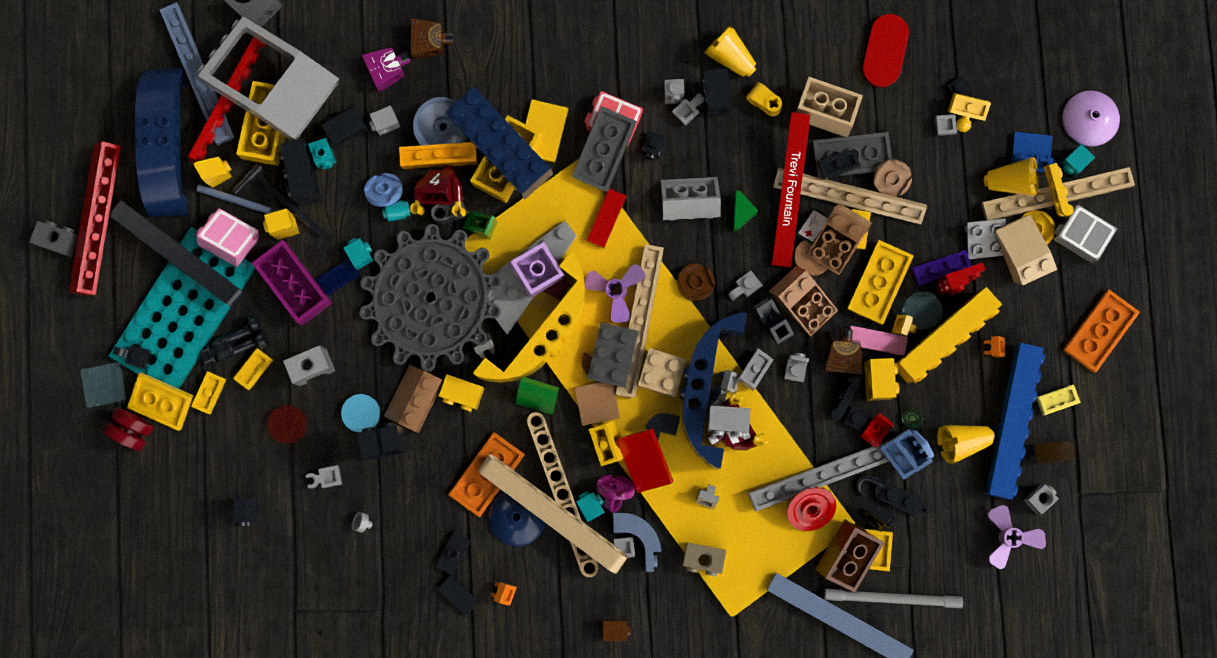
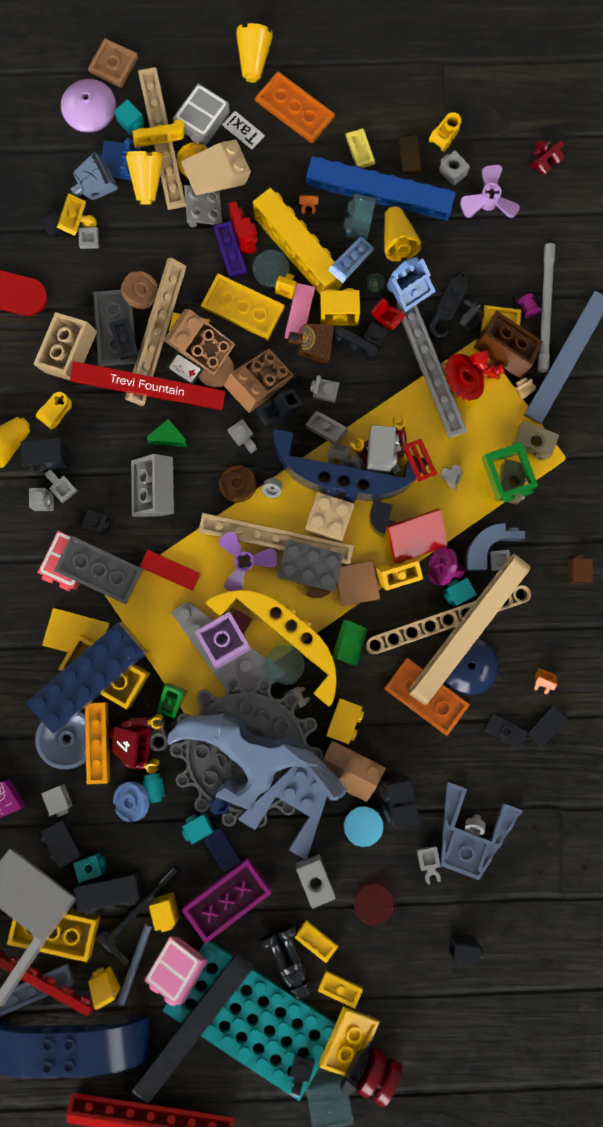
camera: 95 degrees left, 0 degrees up
none -> sand blue torso [71,152,118,200]
none -> medium nougat tile [88,39,138,88]
none -> sand blue animal [167,713,348,810]
none -> dark blue tile [207,791,231,815]
none -> white sticker [222,111,265,150]
none -> yellow cone [236,23,273,82]
none -> sand blue wing [238,766,327,860]
none -> light grey tile [262,478,282,498]
none -> clear light blue tile [265,645,305,685]
none -> light blue tile [328,236,374,283]
none -> black piece [340,1040,372,1096]
none -> clear light blue brick [343,194,376,241]
none -> red tile [402,438,437,483]
none -> yellow piece [429,113,461,152]
none -> sand blue wing [440,782,523,880]
none -> red arm [469,350,505,379]
none -> green window [482,442,538,503]
none -> dark tan brick [512,421,559,460]
none -> tan plate [515,377,536,399]
none -> magenta bush [517,293,541,318]
none -> dark red hips [529,140,565,175]

